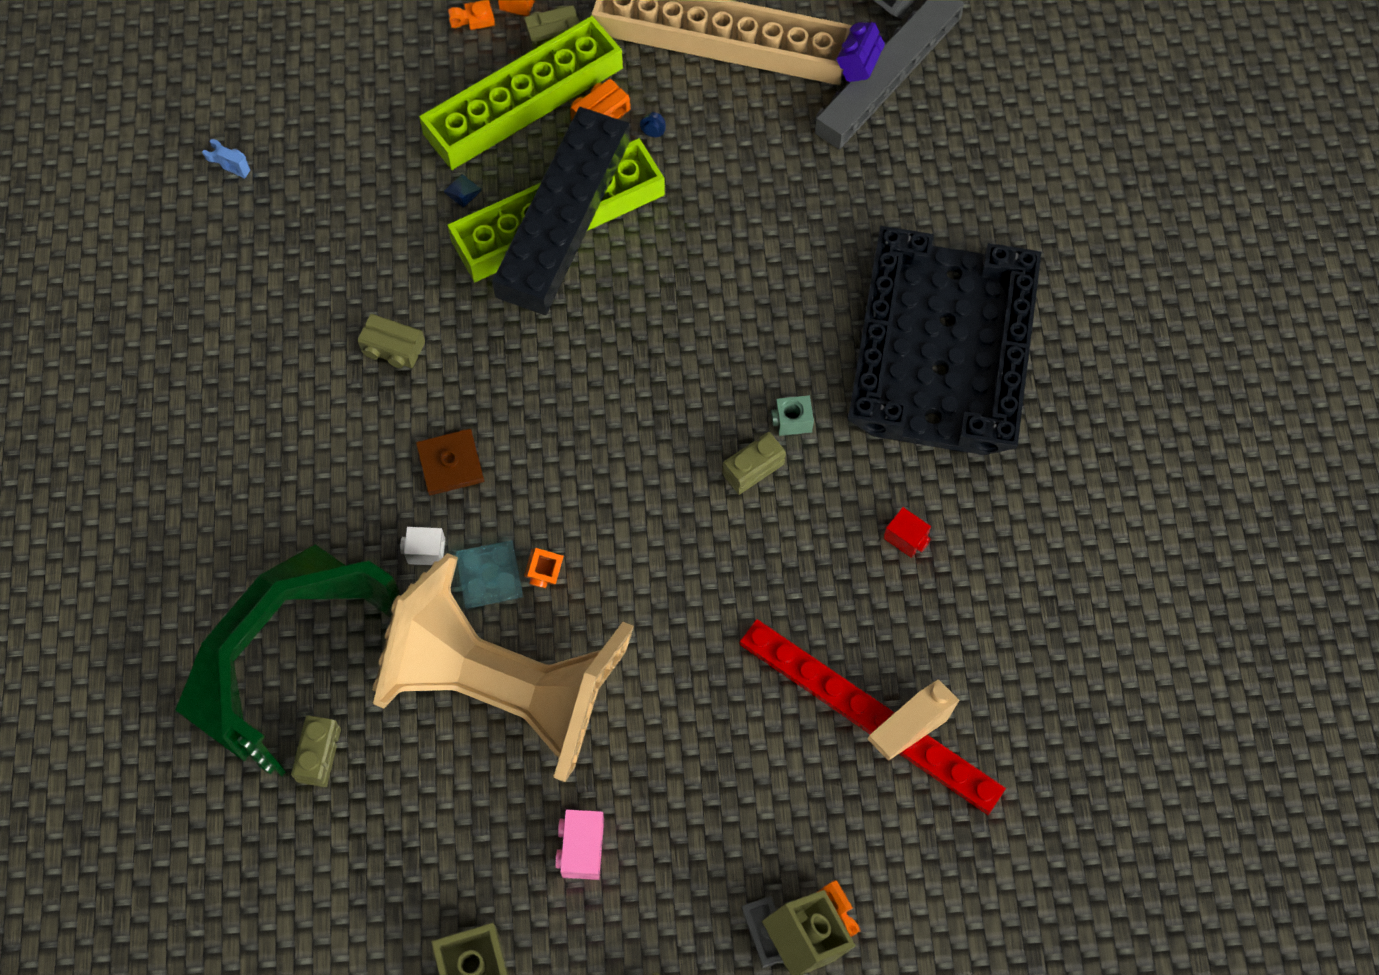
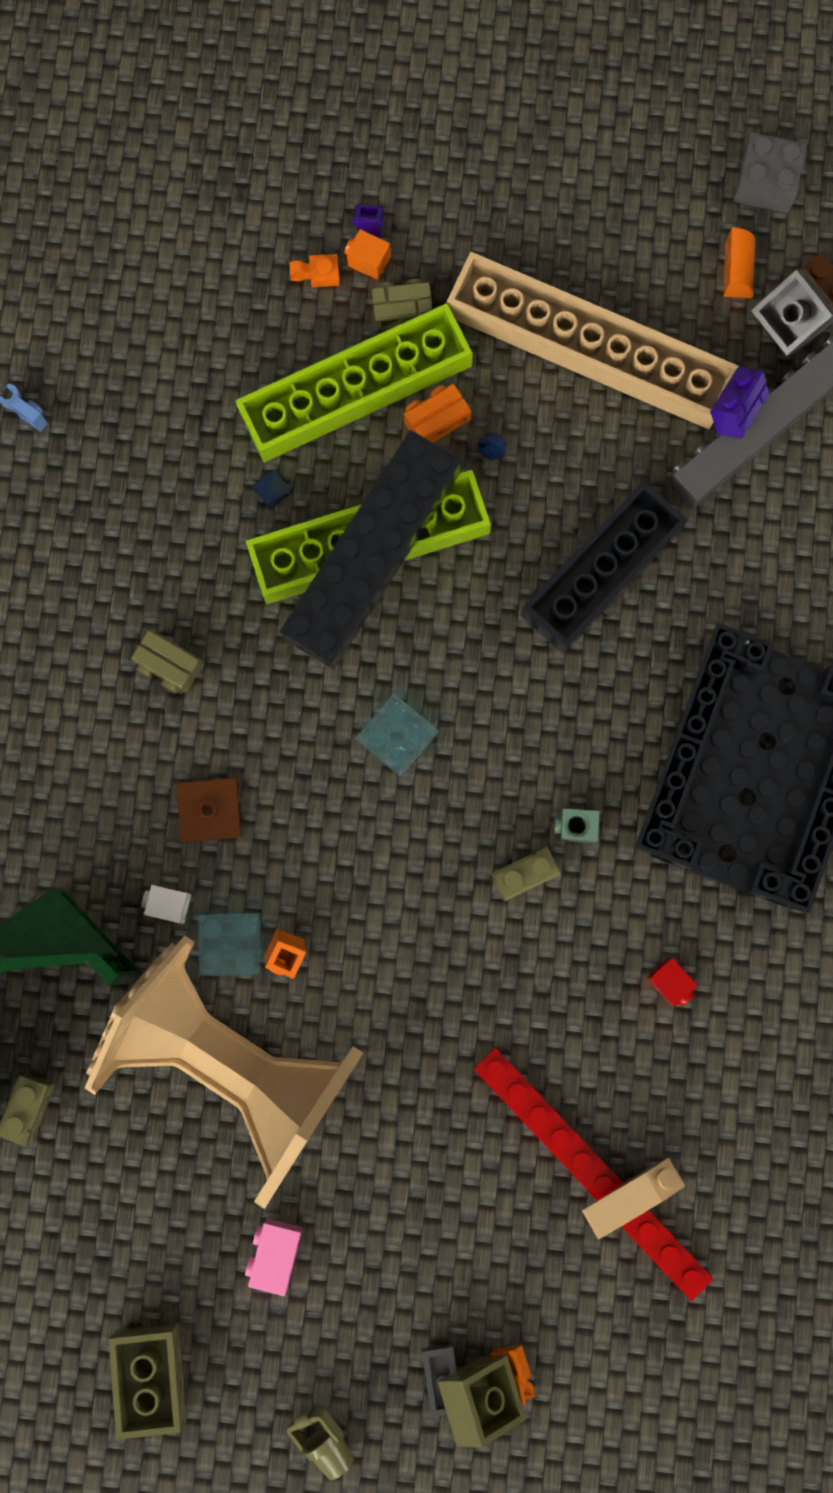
camera: 15 degrees right, 15 degrees up
none -> clear light blue plate [355,693,439,778]
none -> black brick [520,481,688,655]

